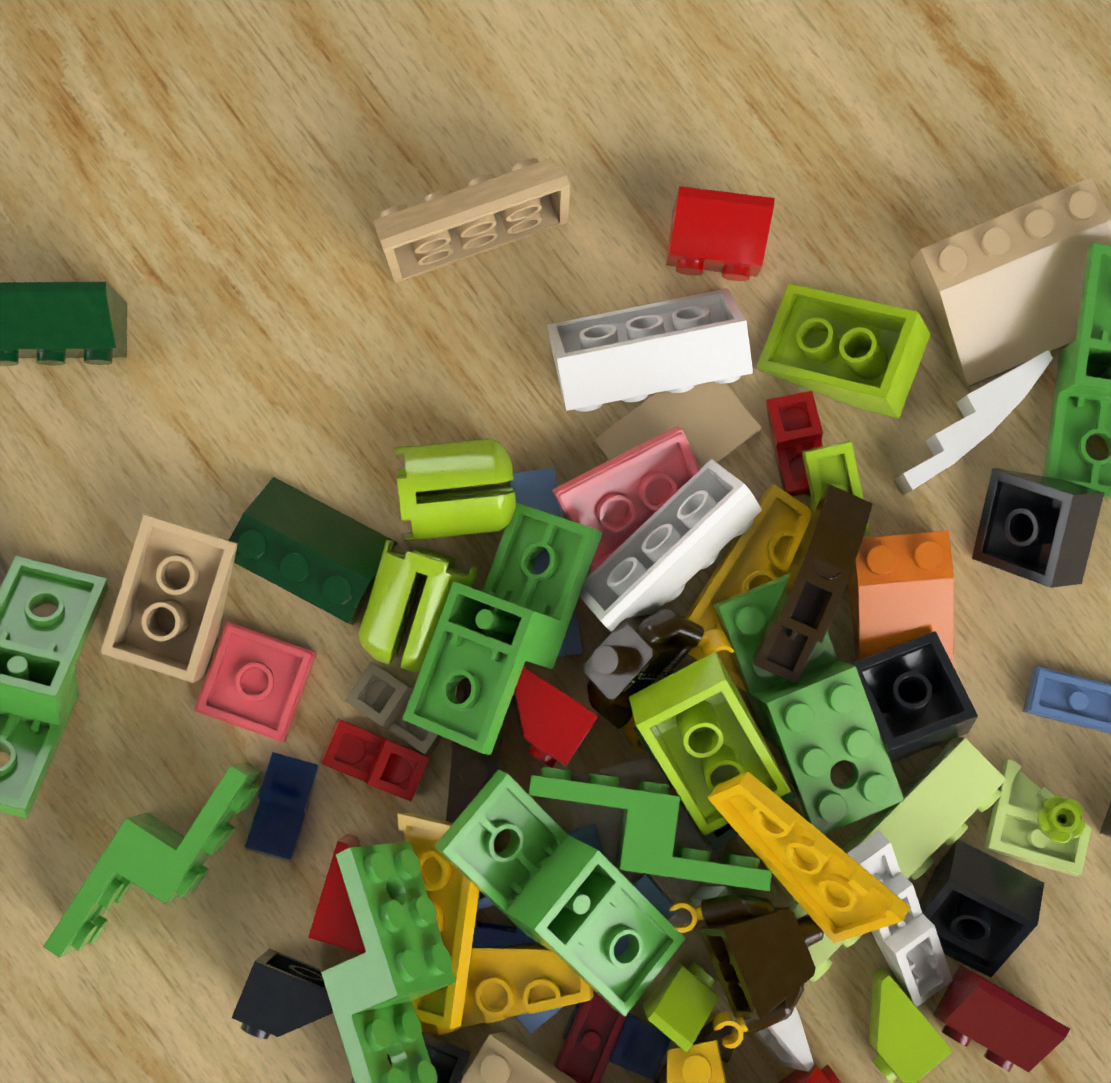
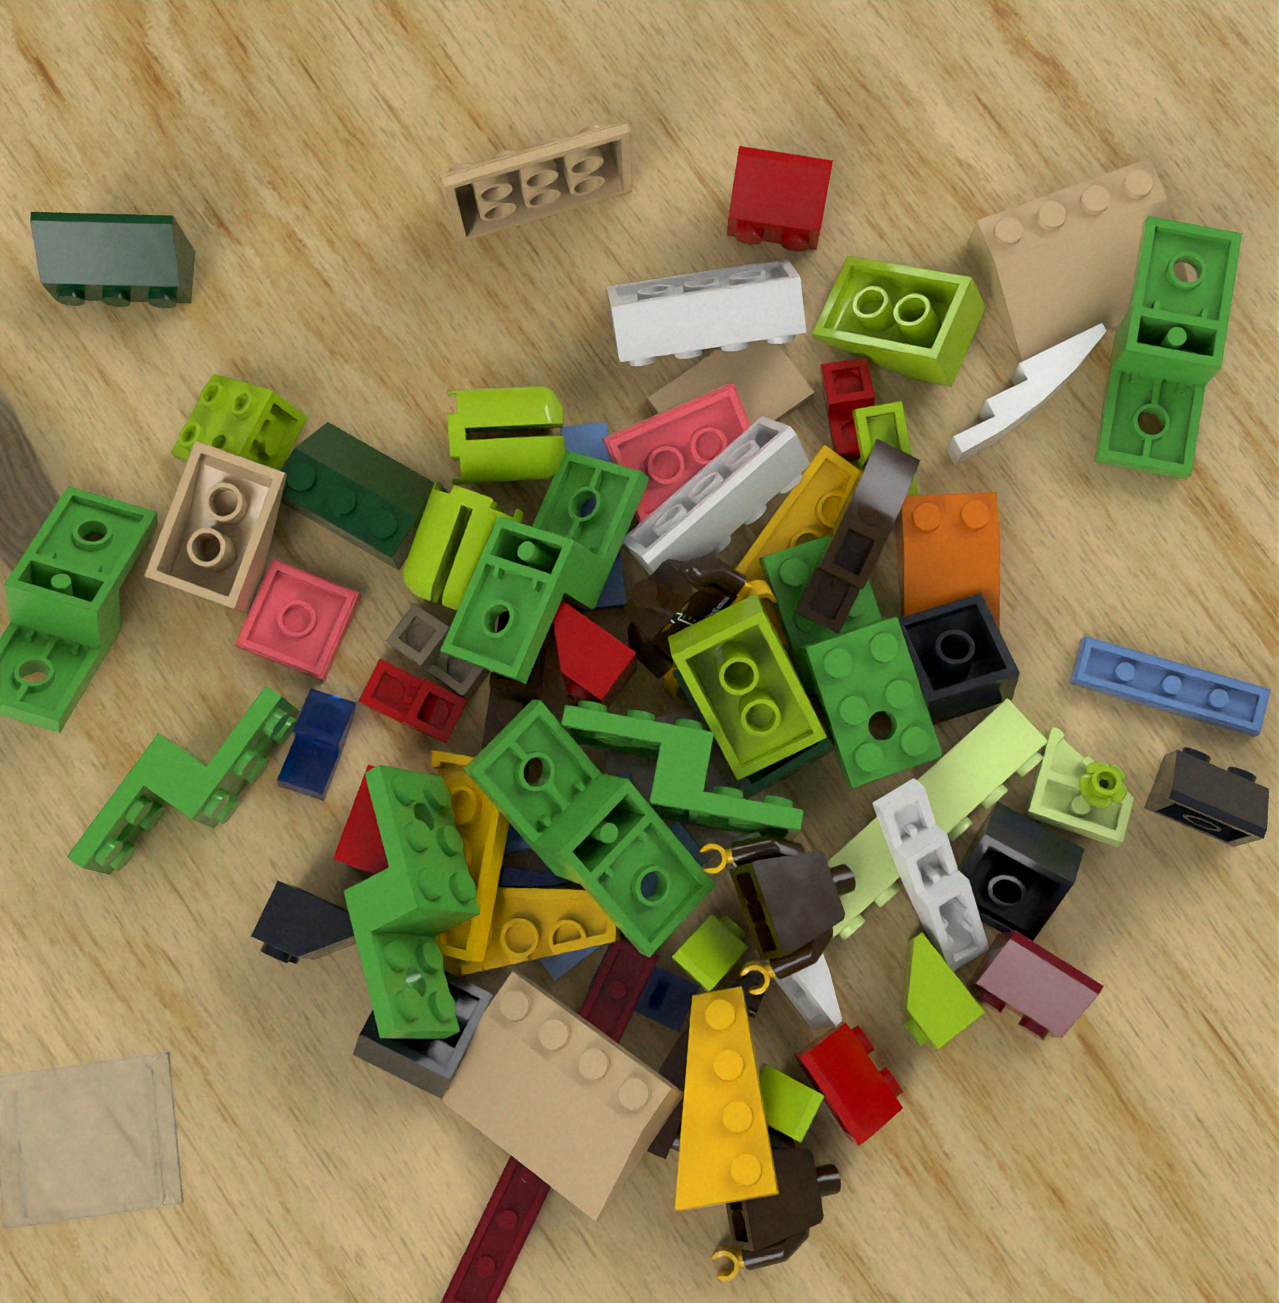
camera: 10 degrees right, 5 degrees down
yellow wing [708,772,911,943] -> none
black slope [972,468,1104,588] -> none
none -> lime bracket [171,374,308,471]

